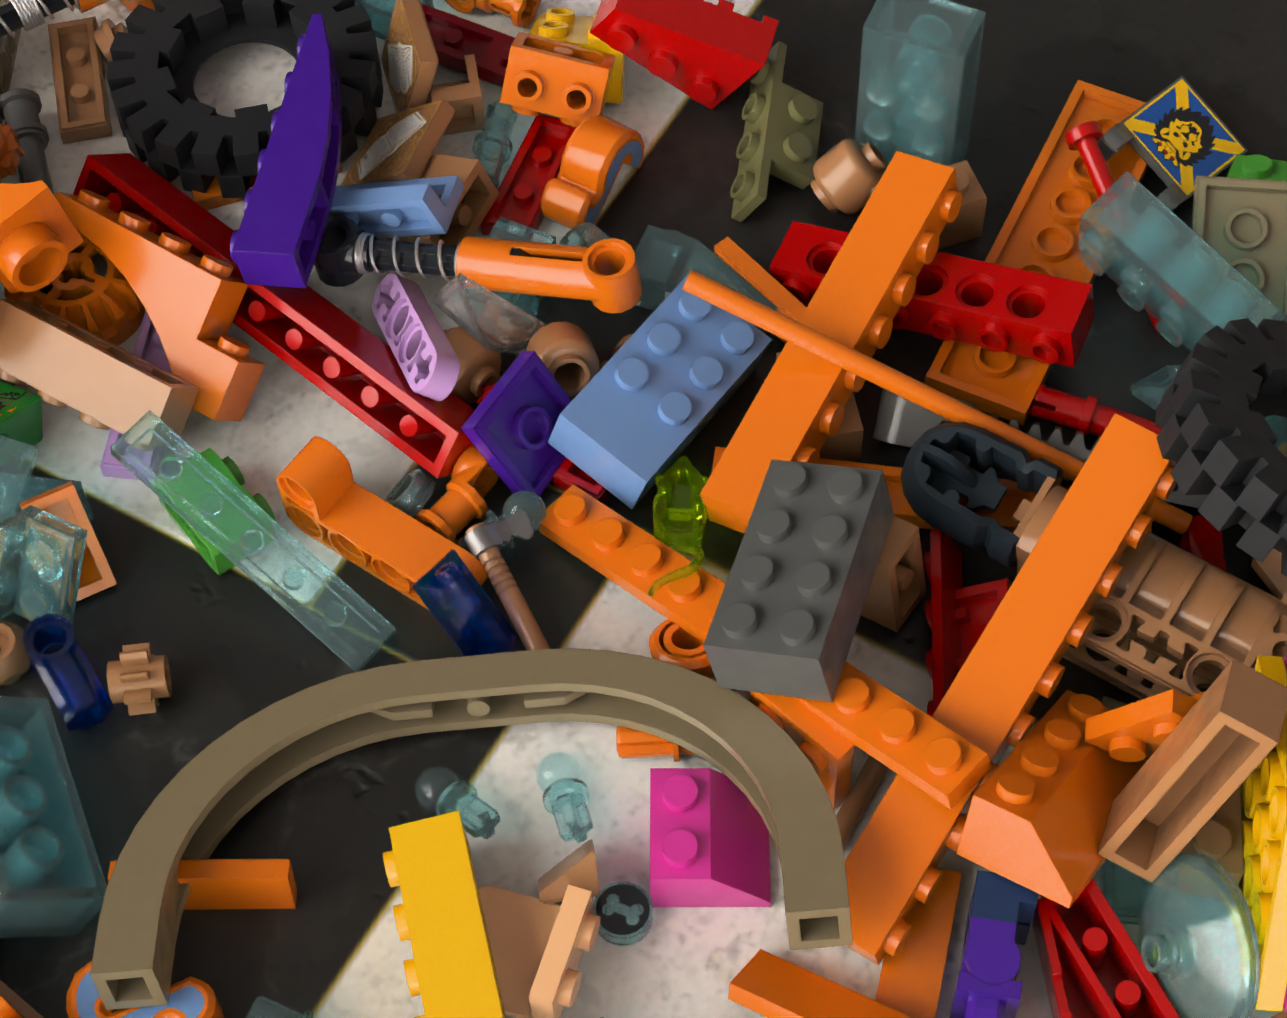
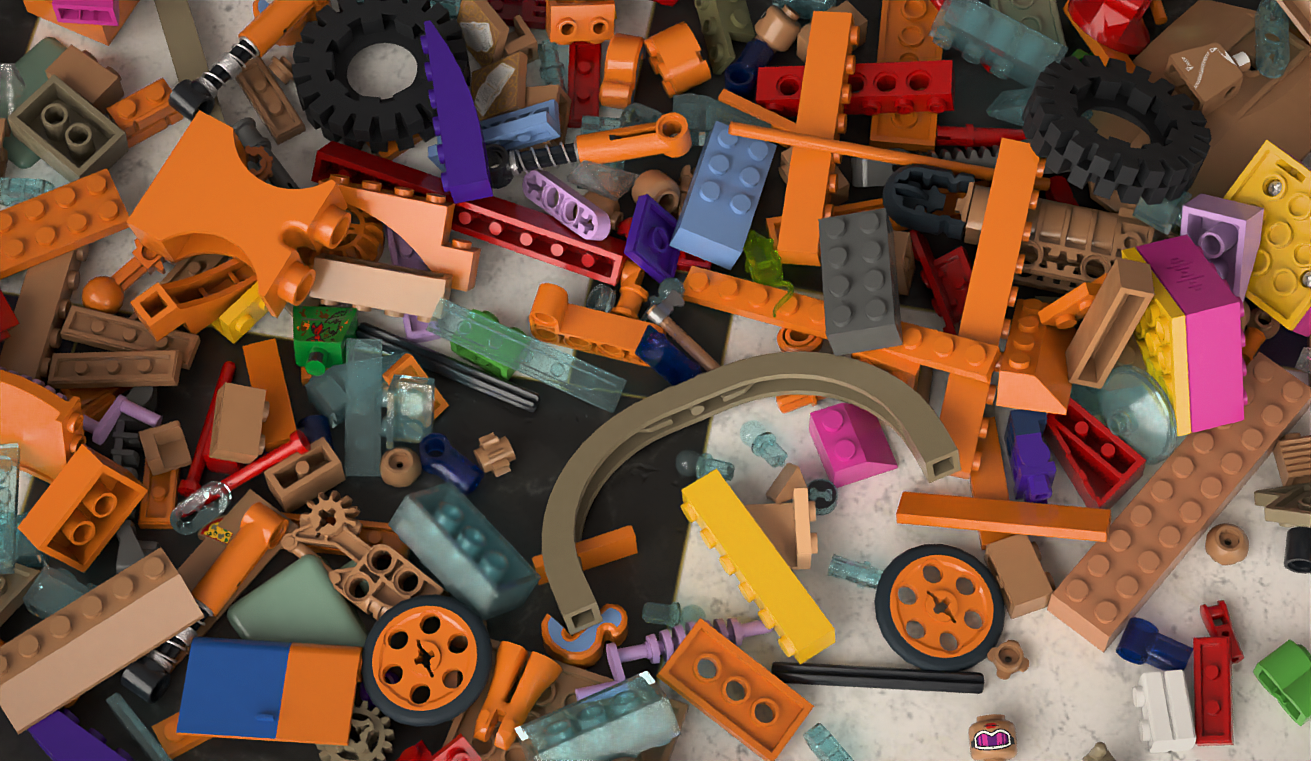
camera: 20 degrees left, 5 degrees up
none -> black axle [356,322,541,412]
none -> orange brick [643,21,711,98]
none -> clear blue piece [725,39,774,101]

